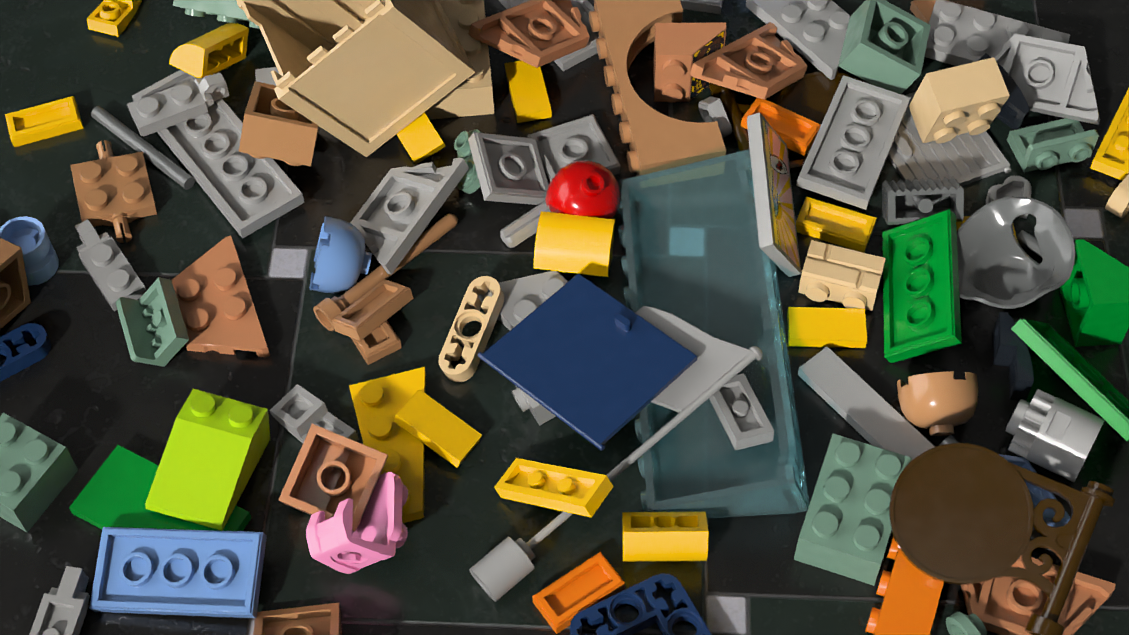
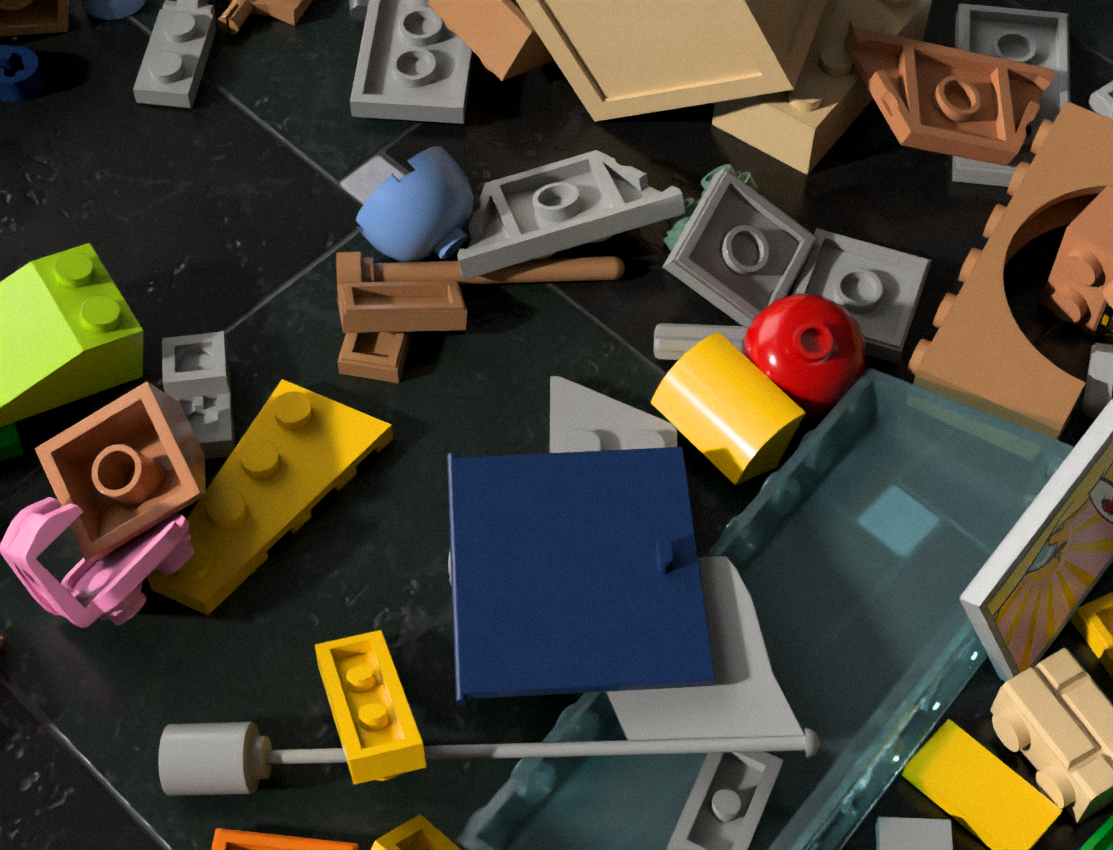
camera: 40 degrees right, 0 degrees up
sand green bracket [116,277,189,367] -> none
nougat wing [172,235,270,357] -> none
yellow tile [394,389,482,468] -> none
yellow slope [397,112,445,165] -> none
tan beam [439,276,505,382] -> none
yellow tile [504,61,552,123] -> none

